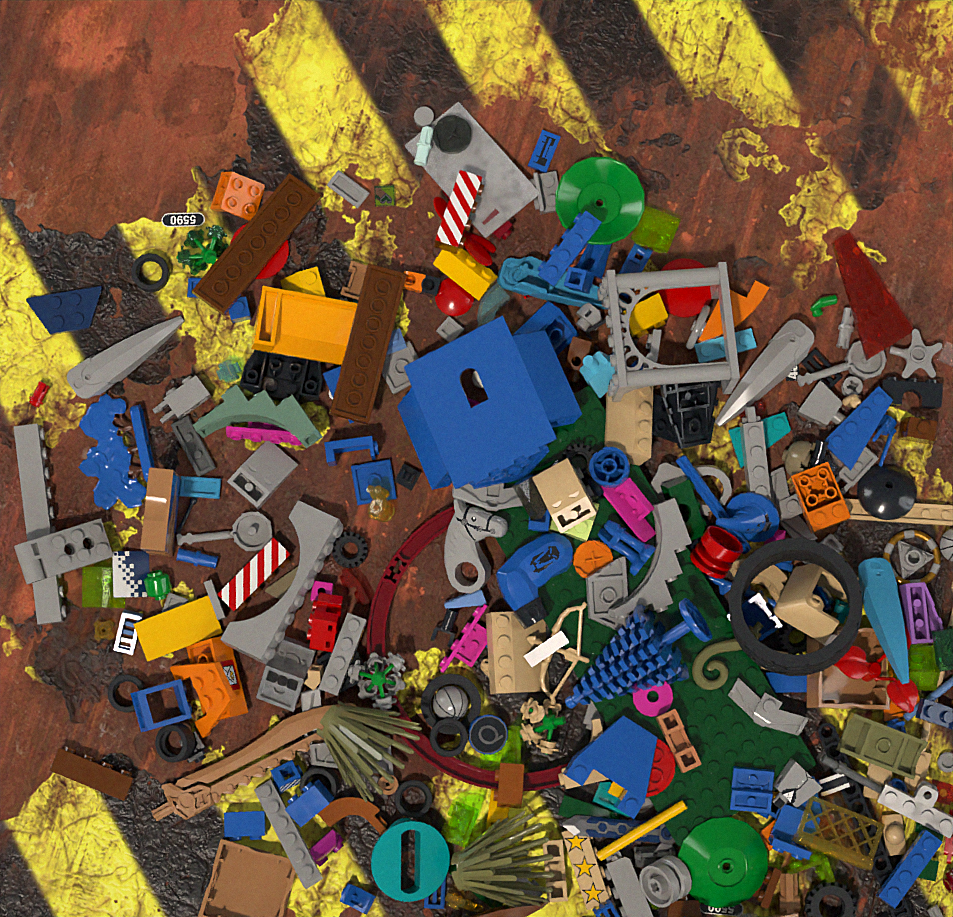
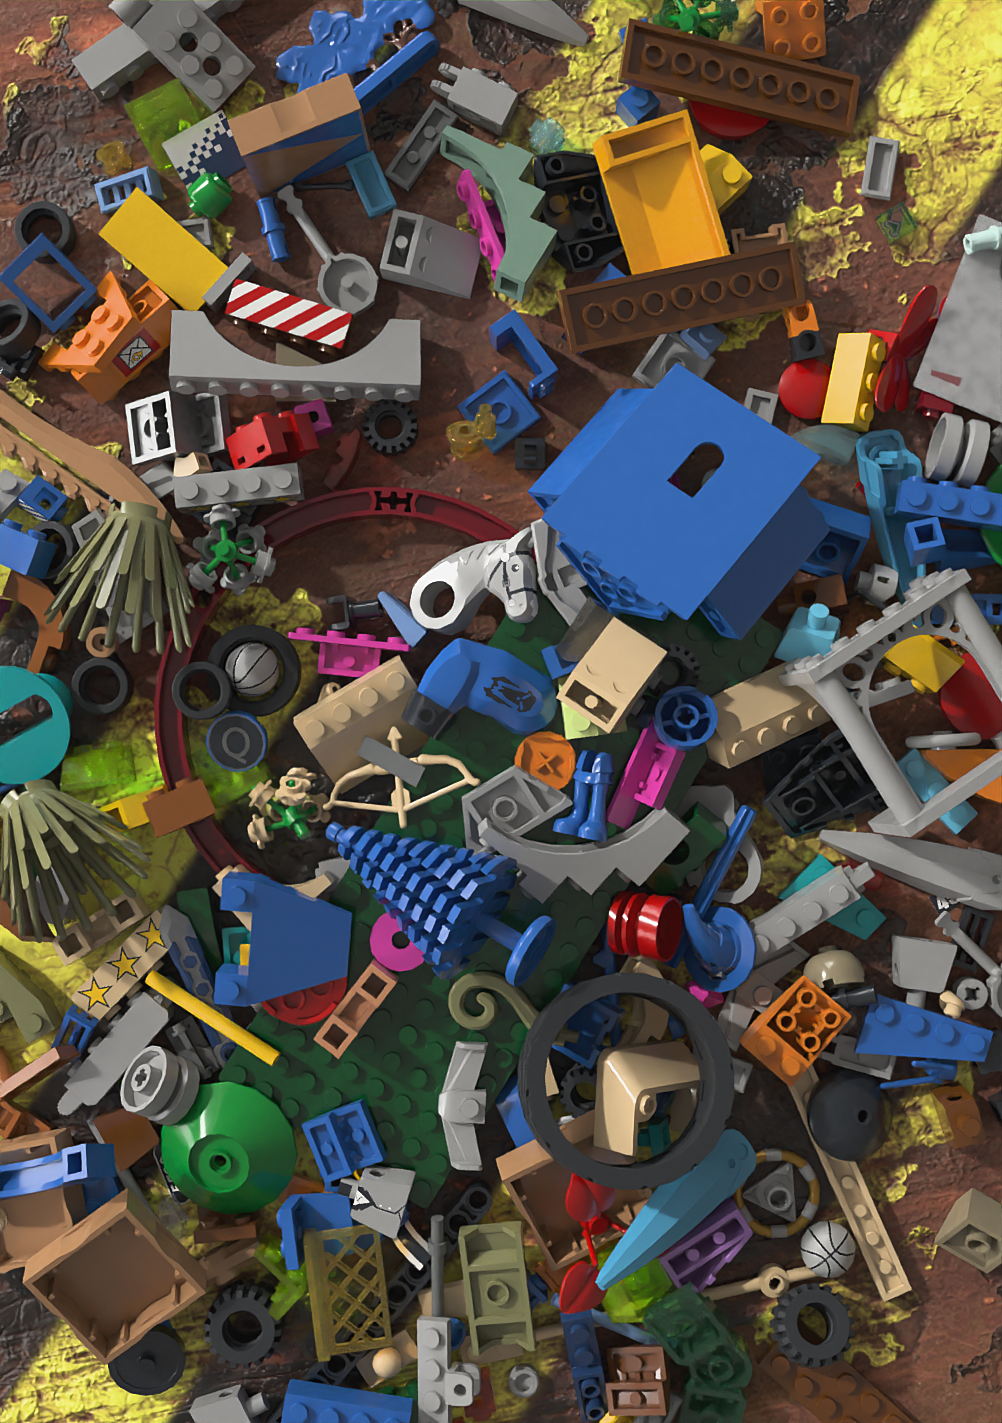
camera: 70 degrees right, 5 degrees up
brick [434,170,485,254] -> none
none -> light grey wheel [924,412,990,489]

